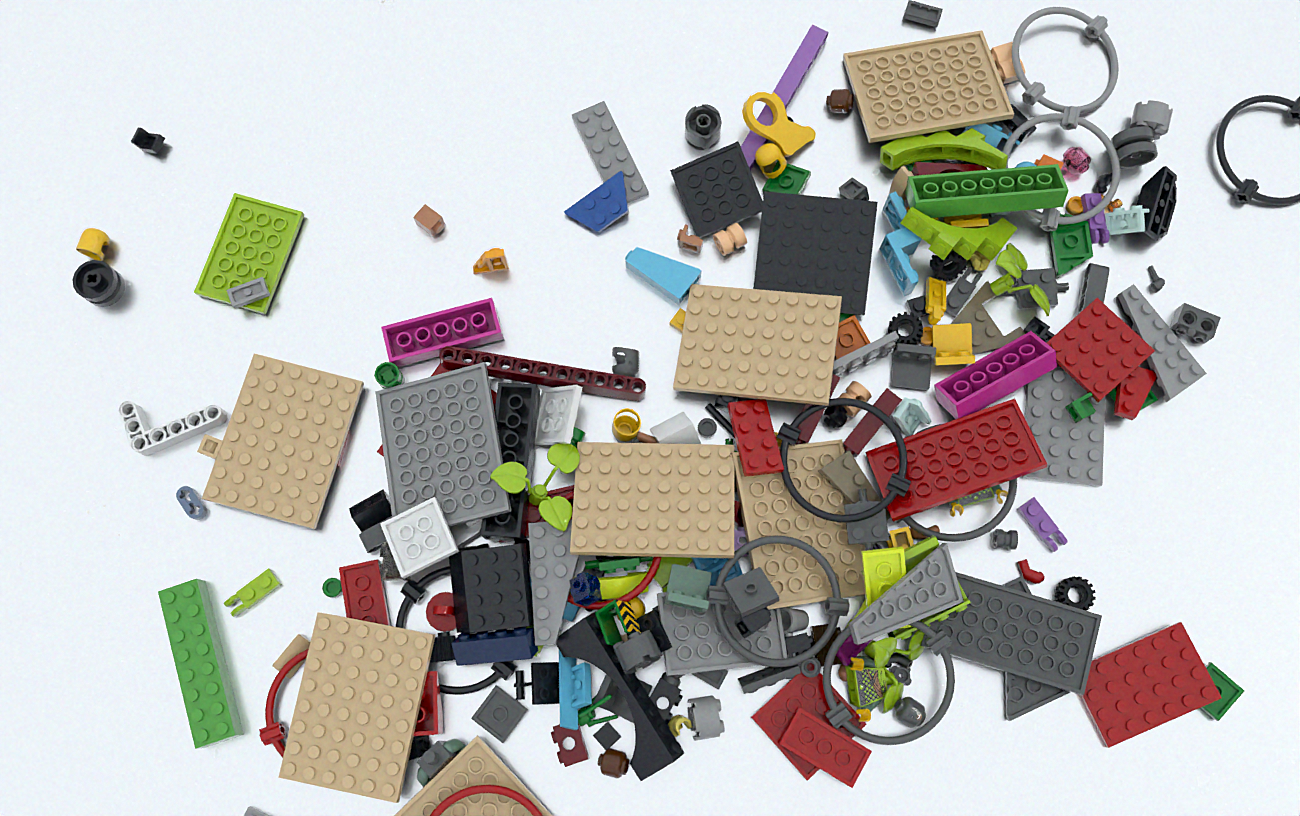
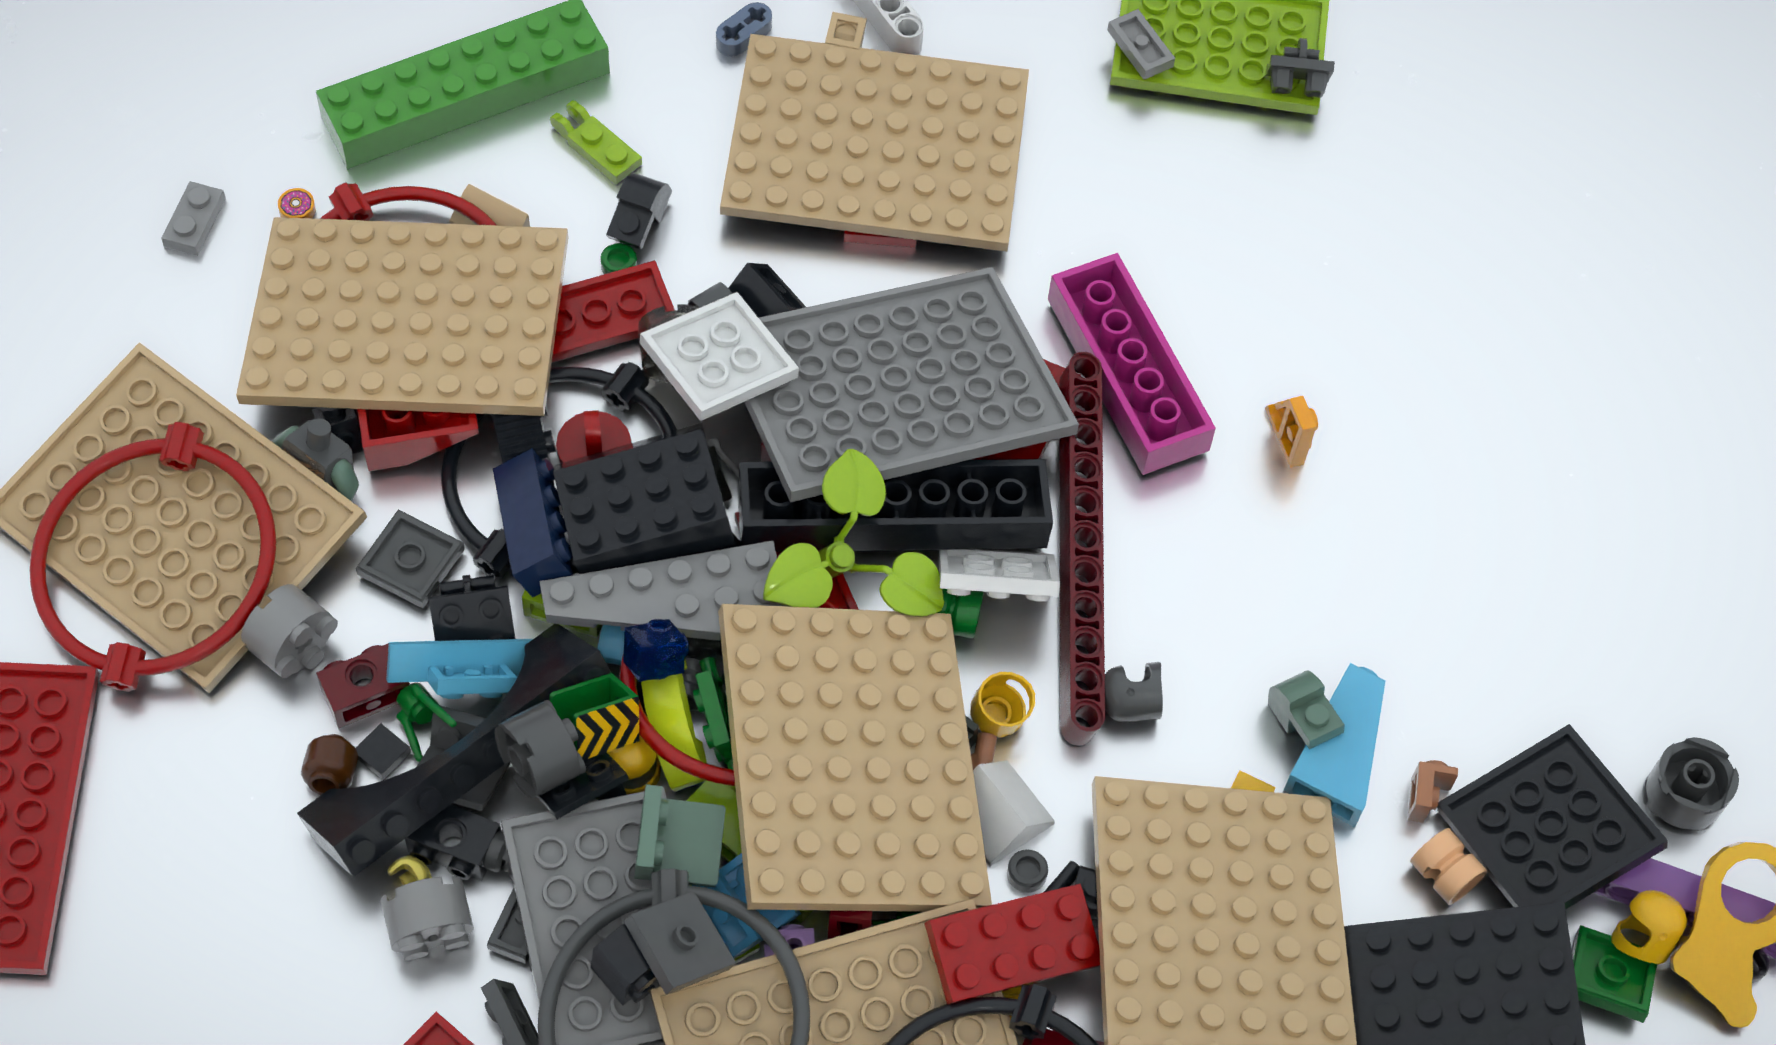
camera: 75 degrees right, 15 degrees down
green wheel [374,362,405,389] -> none
nougat brick [413,204,445,237] -> none
blue wing [564,171,629,232] -> none
light grey plate [571,101,649,203] -> none
none -> light grey brick [241,584,338,678]
none -> tile [278,188,316,219]
none -> black brick [606,172,672,250]
none -> dark grey hips [1266,38,1335,98]
none -> sand green brick [1268,670,1345,749]

